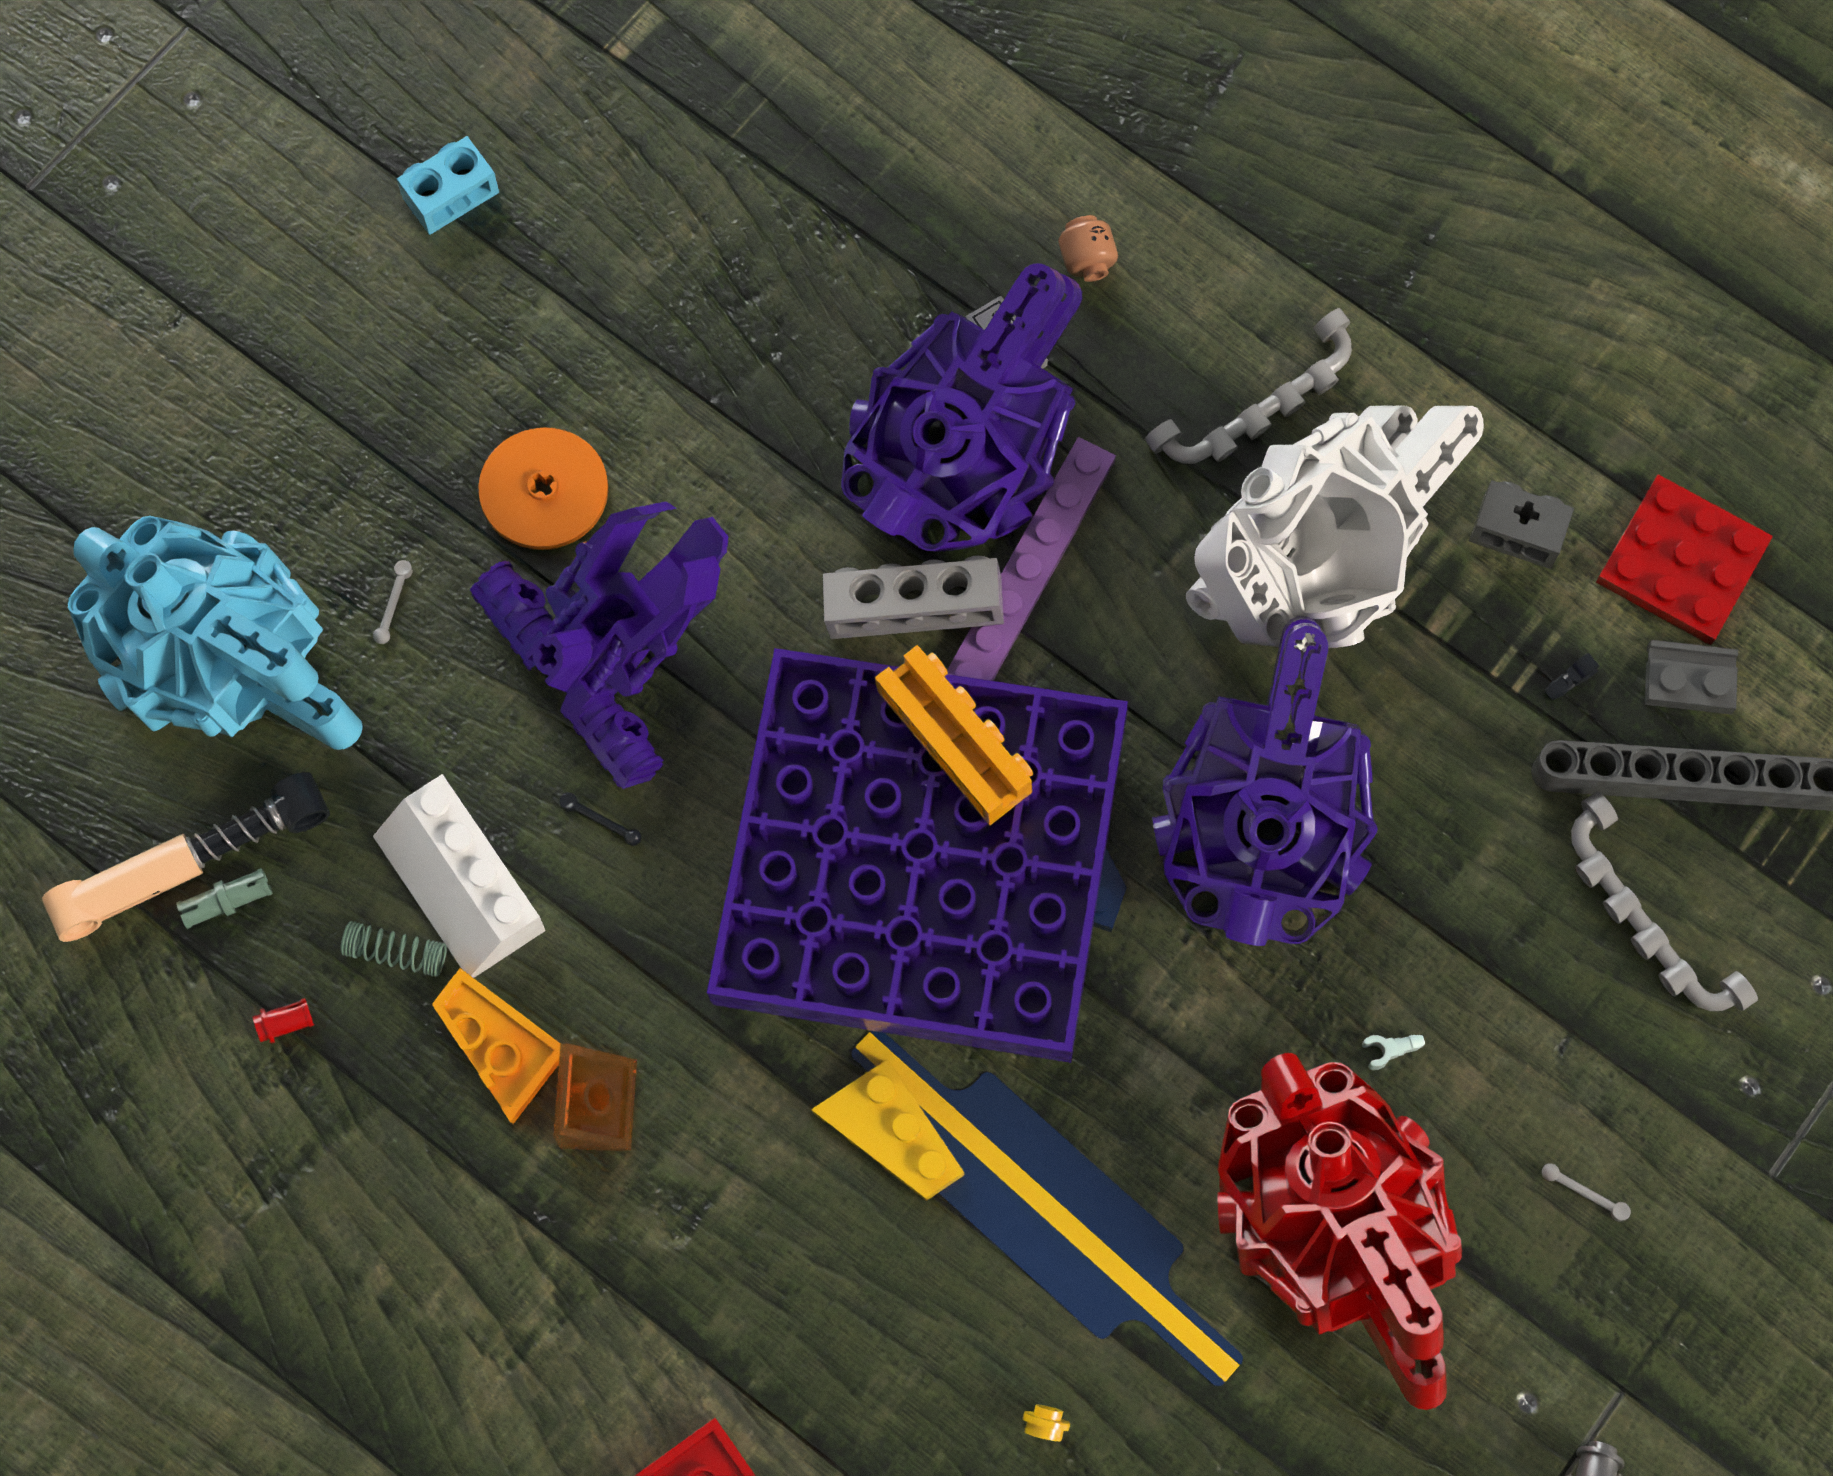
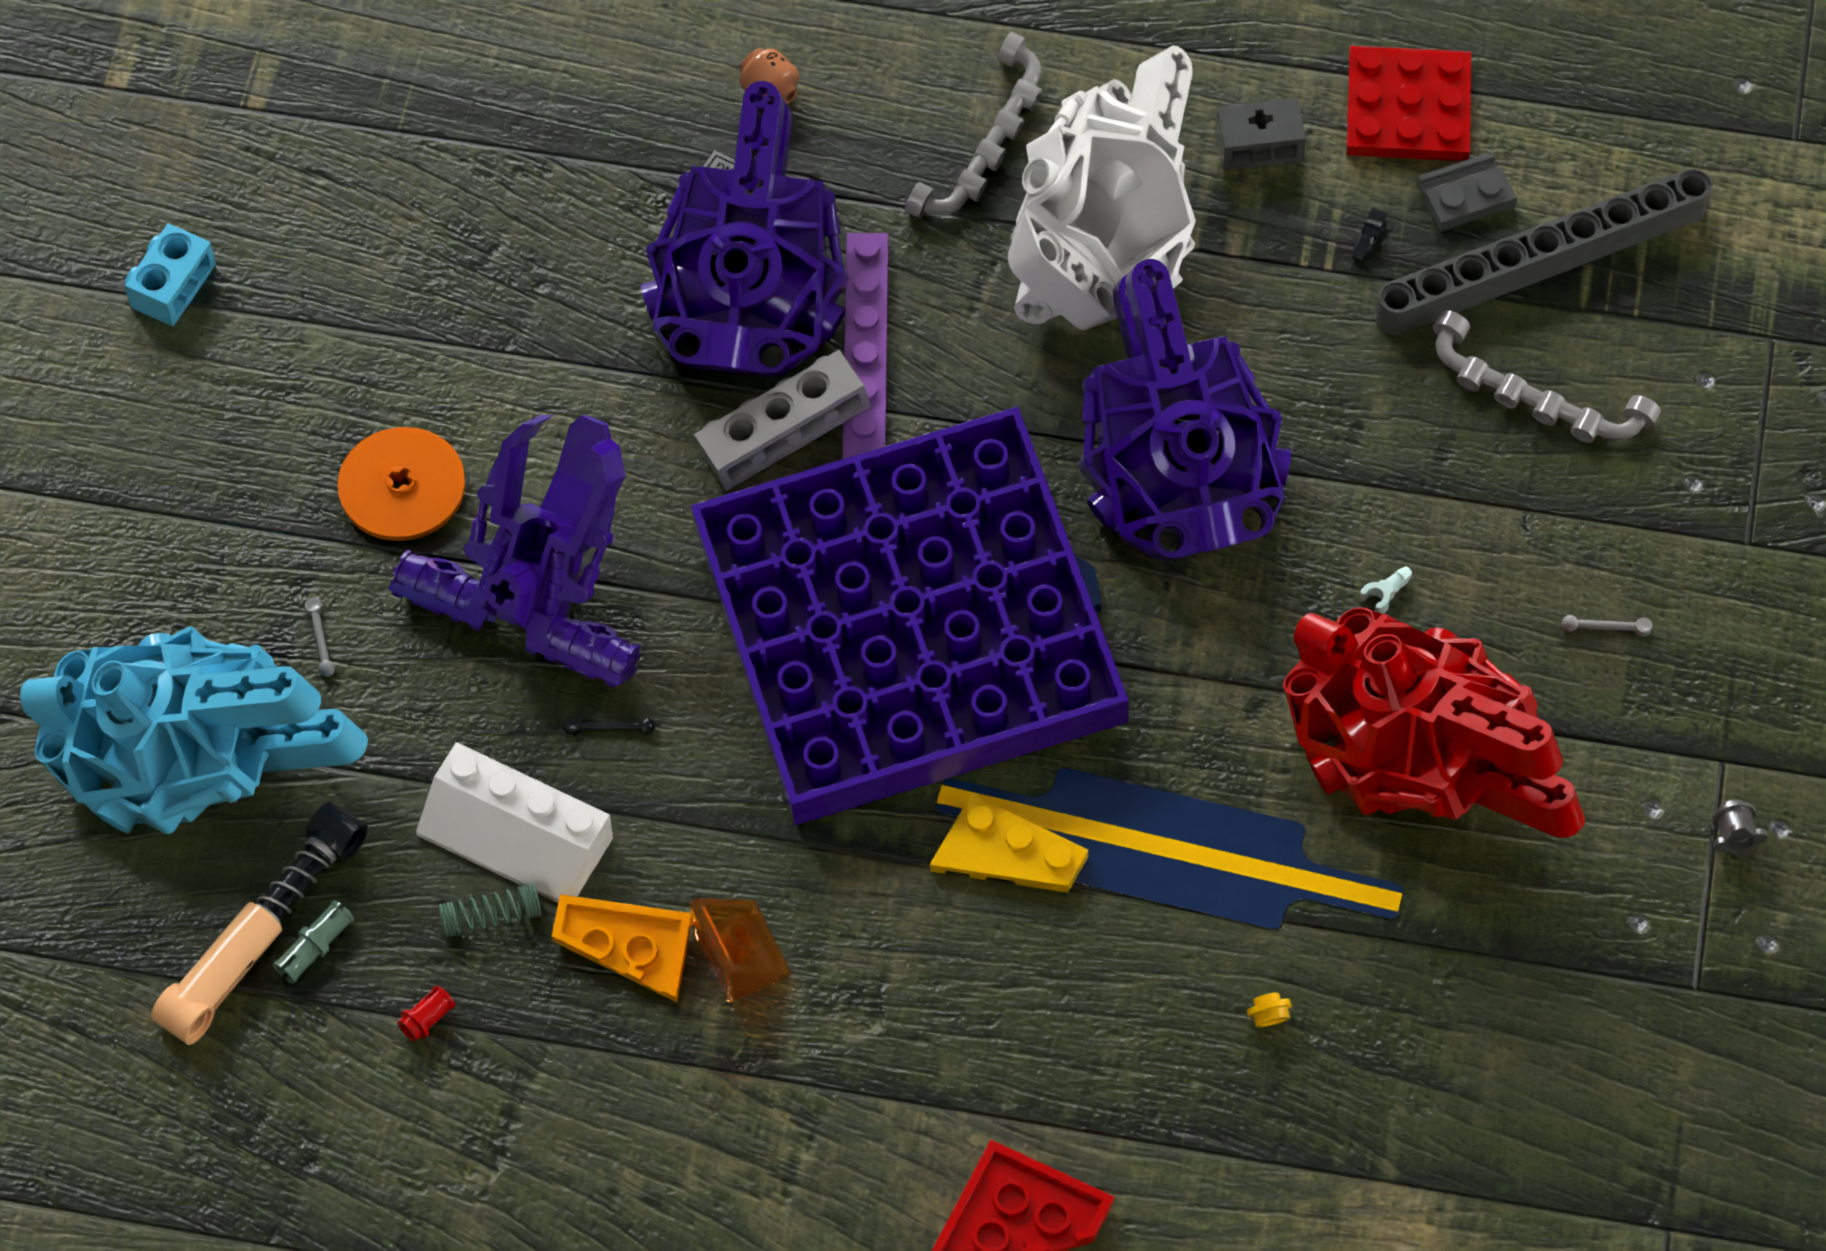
camera: 25 degrees left, 10 degrees down
light orange brick [875,645,1033,826] -> none

